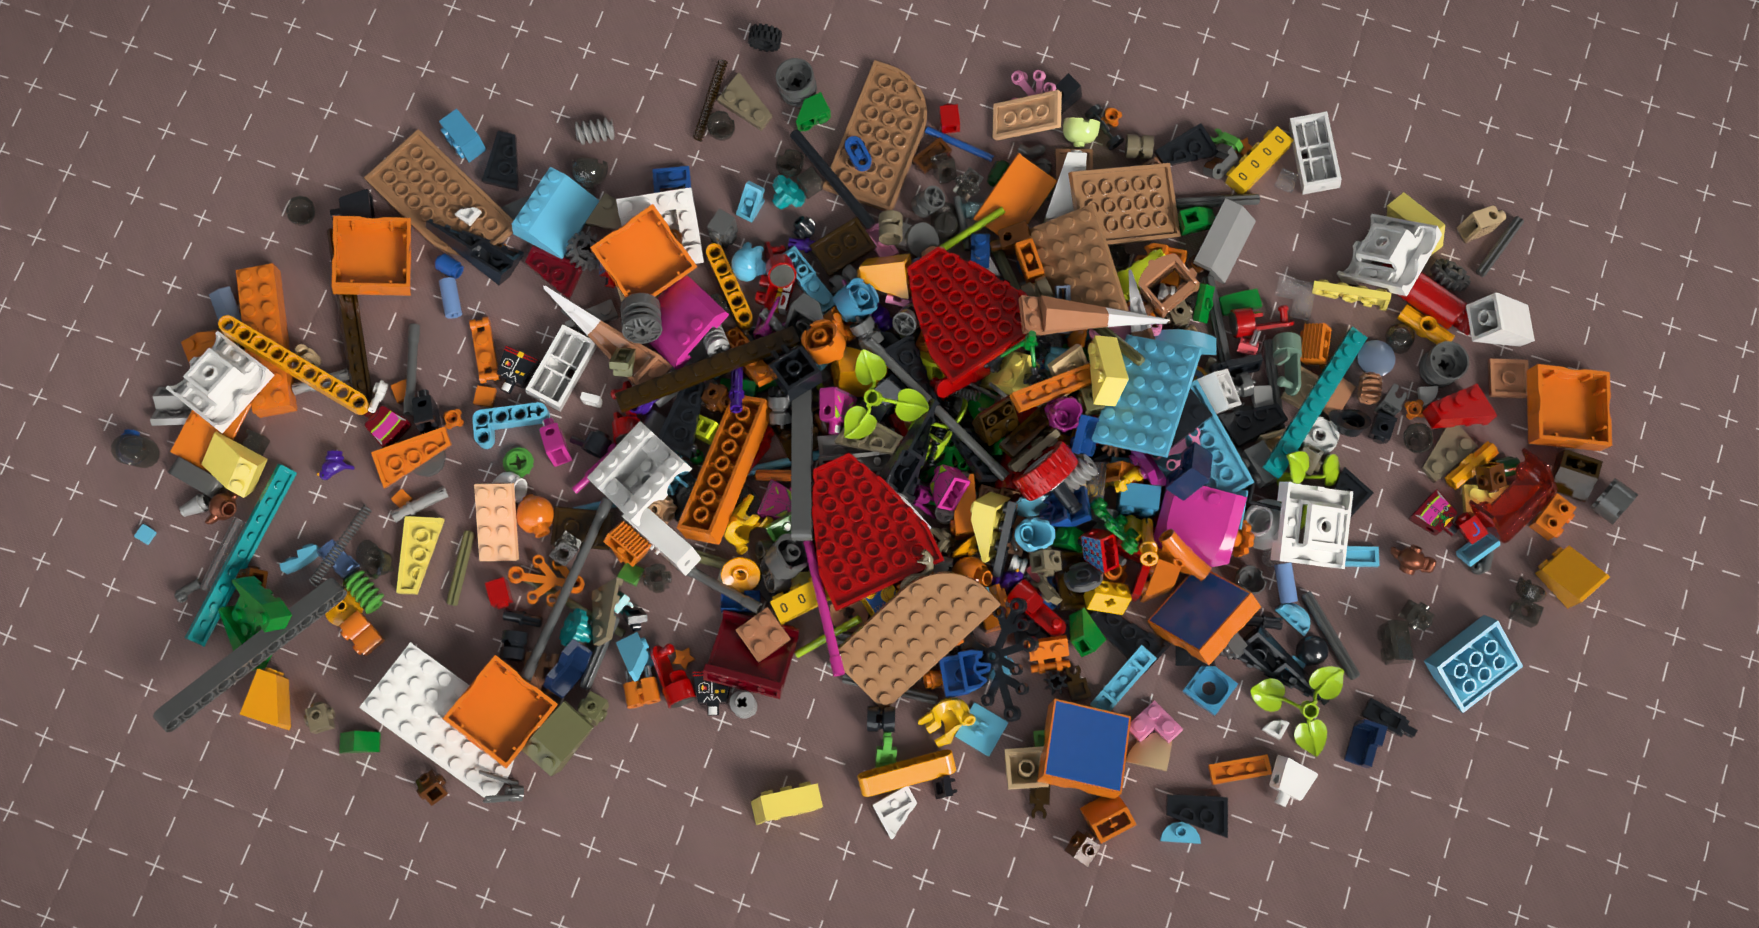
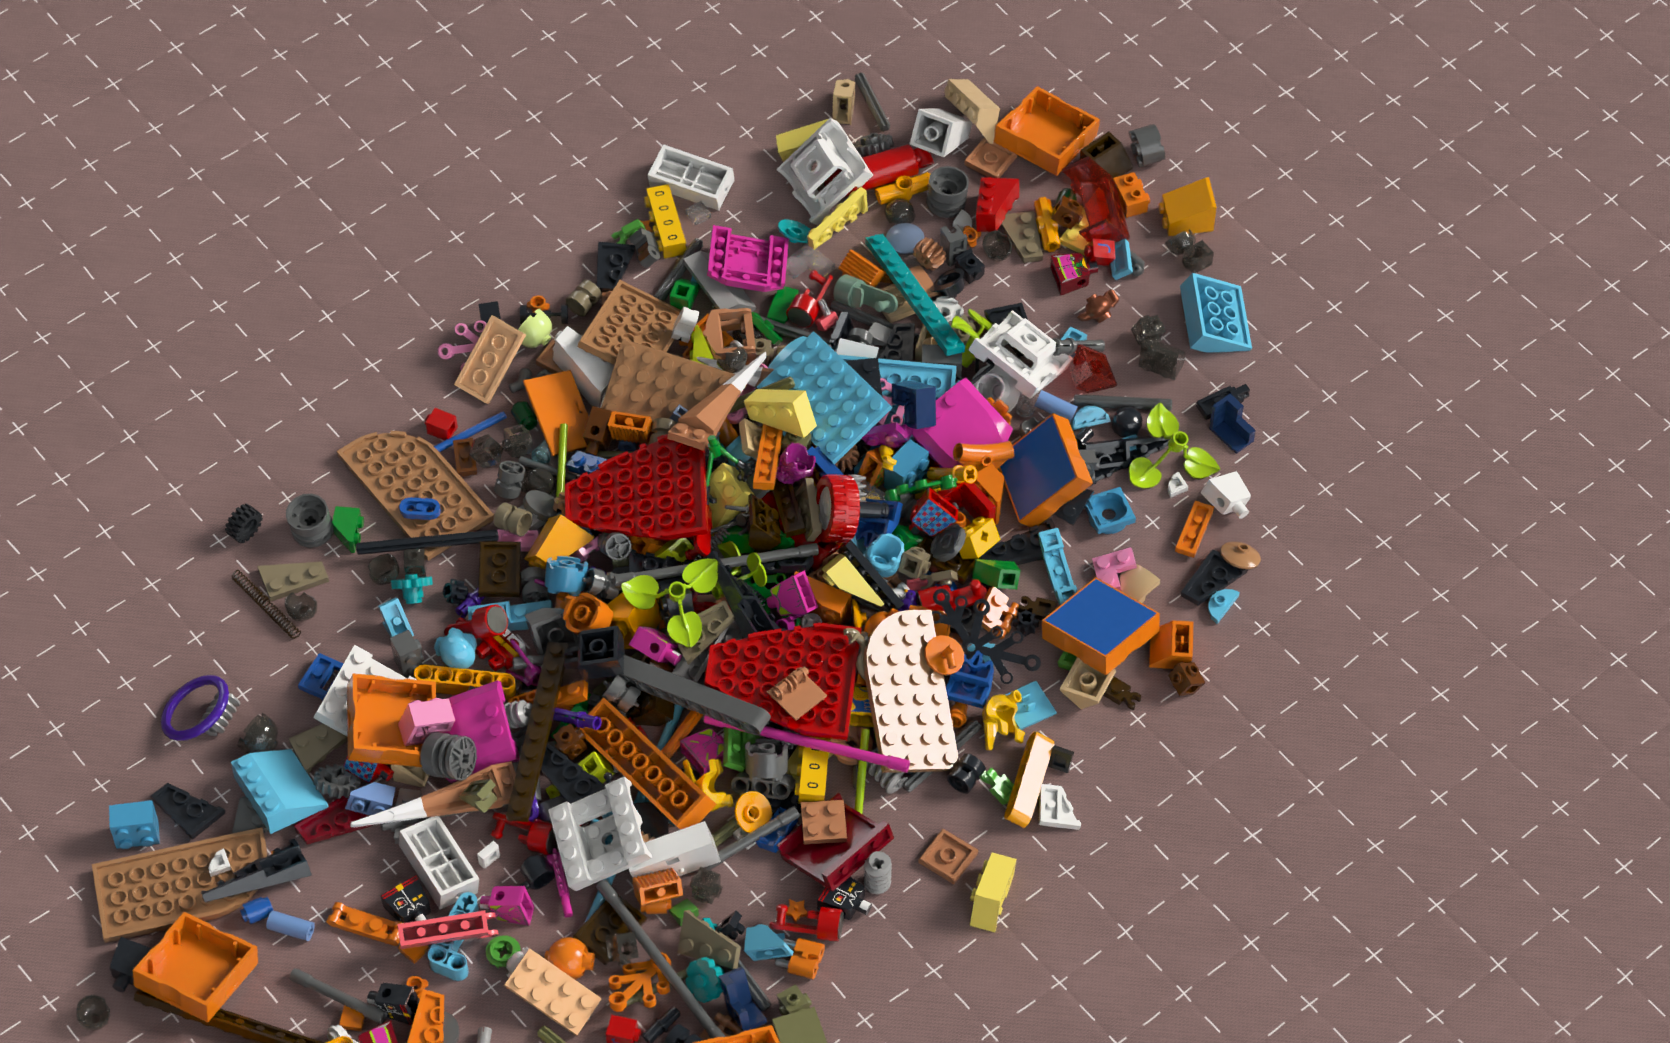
camera: 60 degrees left, 20 degrees down
none -> dark purple wedge [161,675,229,741]
none -> medium blue slope [345,782,395,815]
none -> bright pink brick [398,698,455,746]
none -> coral hinge [398,911,499,949]
none -> white leg [671,307,699,343]
none -> dark pink wedge [707,225,789,292]
none -> clear smoke hair [717,346,748,373]
none -> nougat hinge [767,667,827,720]
none -> teal dish [778,219,811,243]
none -> nougat tile [918,829,978,884]
none -> orange shield [924,635,964,675]
none -> tan wedge [945,79,1000,144]
none -> dark grey pin [1052,338,1105,356]
none -> clear red slope [1070,344,1117,393]
none -> medium nougat dish [1221,542,1261,569]

